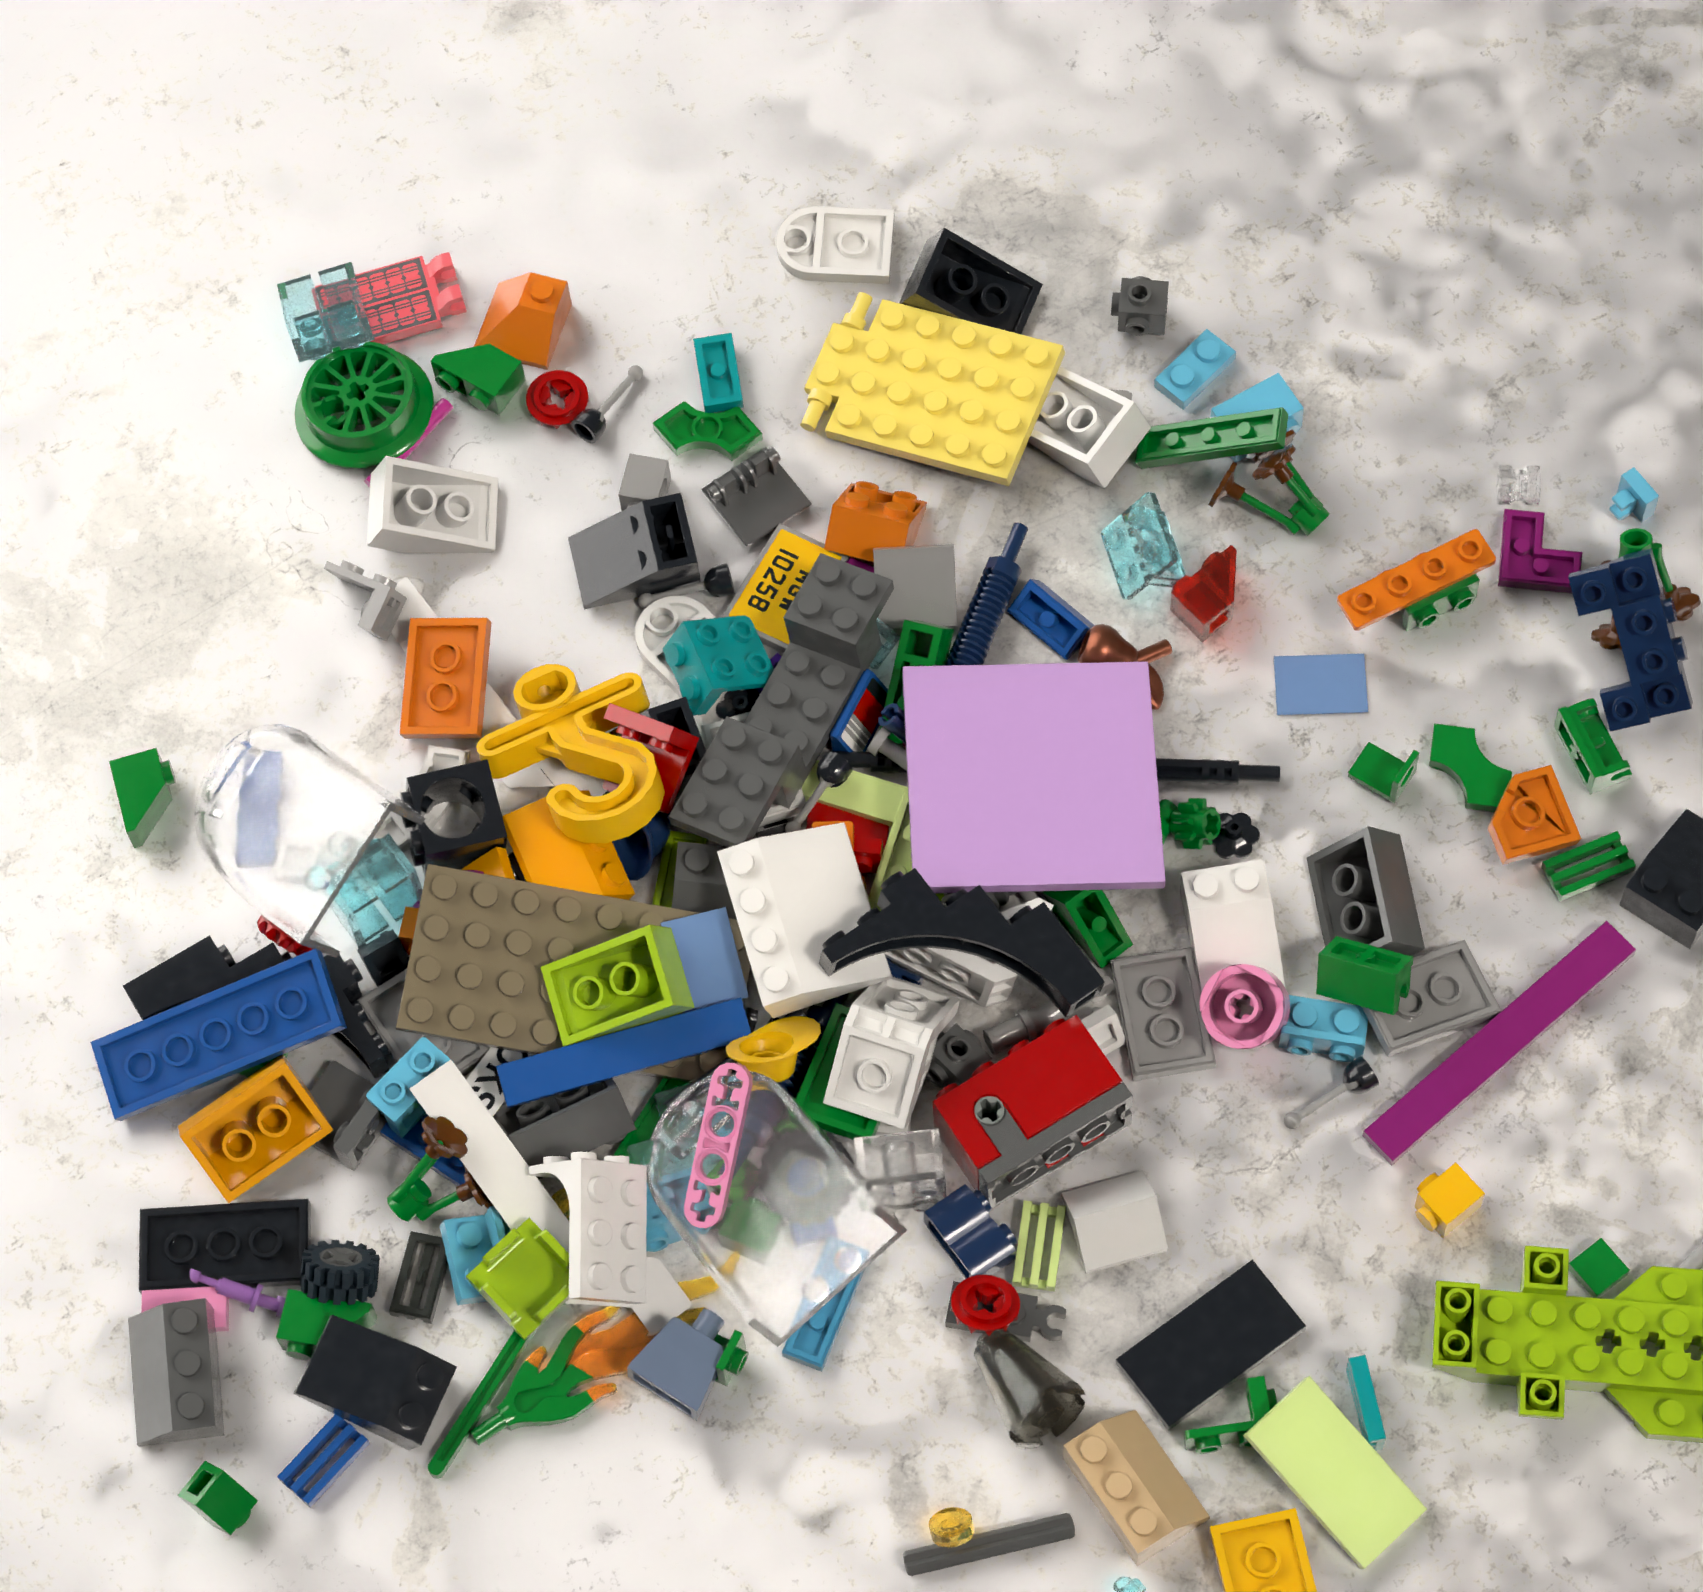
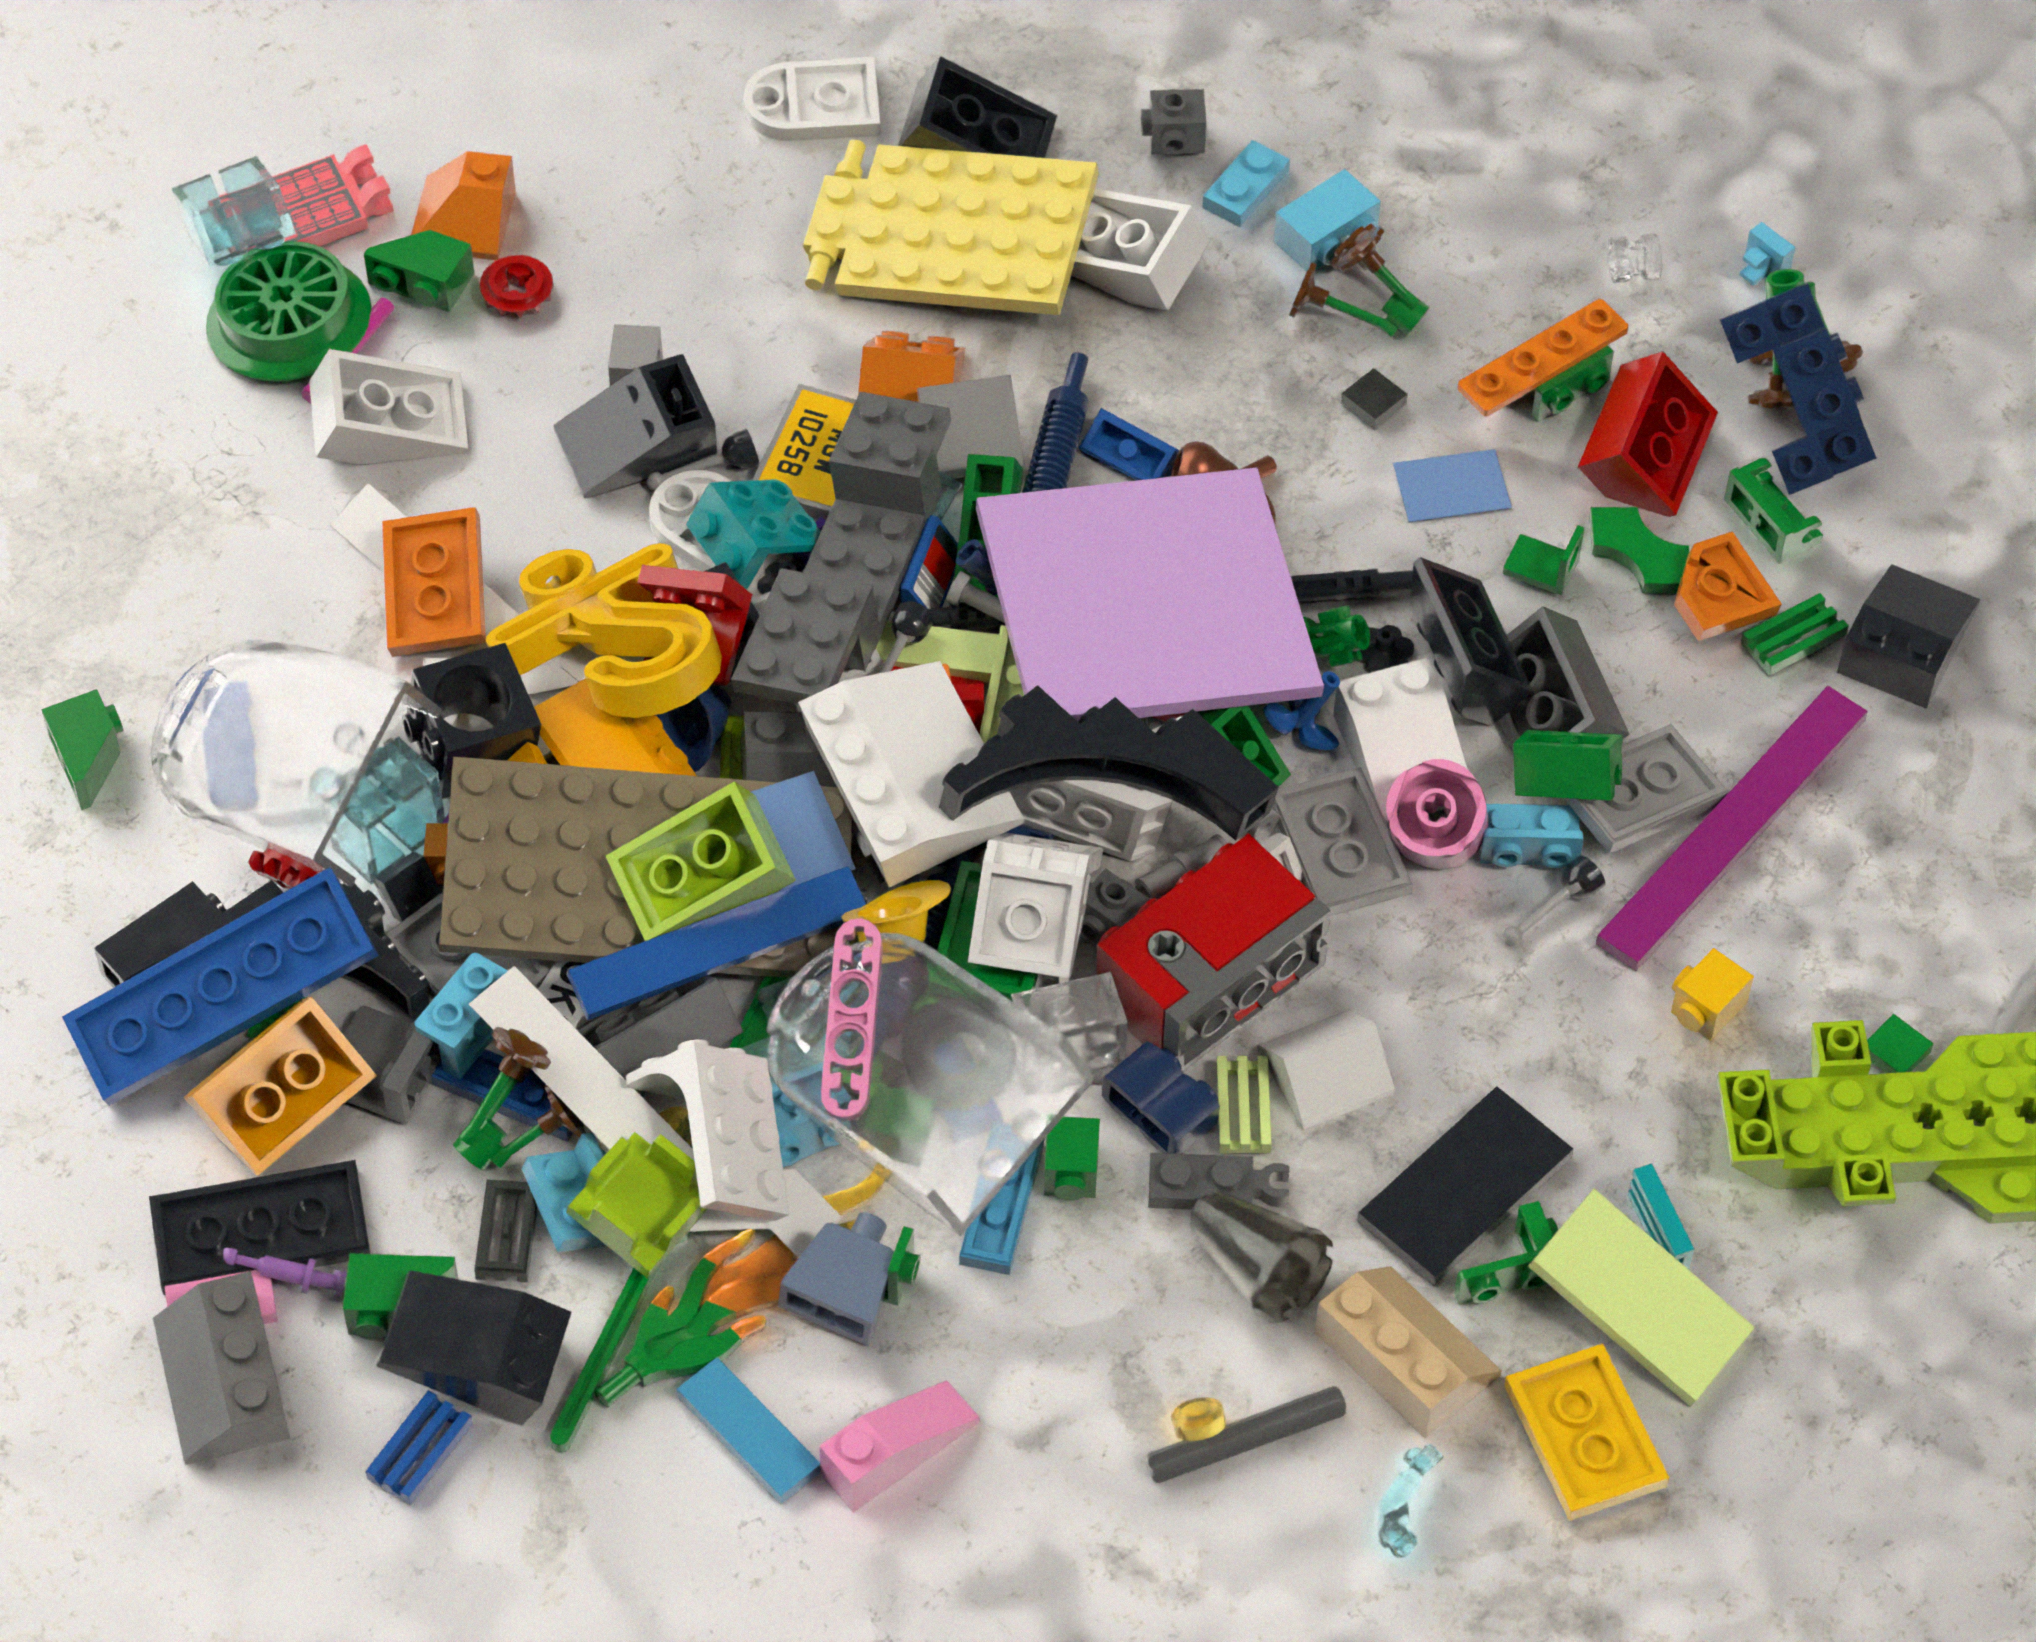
camera: 15 degrees left, 10 degrees down
green brick [177,1461,258,1536] -> none
black wheel [300,1240,380,1305] -> none
light grey bracket [324,560,407,641] -> none
hinge [571,365,643,443] -> none
green tile [652,401,763,461] -> none
teal plate [693,333,744,413] -> none
dark grey hinge [701,447,812,547] -> none
red gear [951,1275,1020,1336] -> none
clear light blue bracket [1101,492,1188,600] -> none
green tile [1135,407,1288,469] -> none
clear red slope [1170,545,1237,643] -> none
magenta tile [1498,509,1582,594] -> none
none -> dark azure tile [677,1357,821,1504]
none -> bright pink slope [819,1380,980,1513]
none -> green brick [1044,1116,1100,1201]
none -> blue plant [1263,671,1340,750]
none -> pearl dark grey tile [1341,368,1408,430]
none -> black slope [1410,557,1533,726]
none -> red slope [1578,351,1718,517]

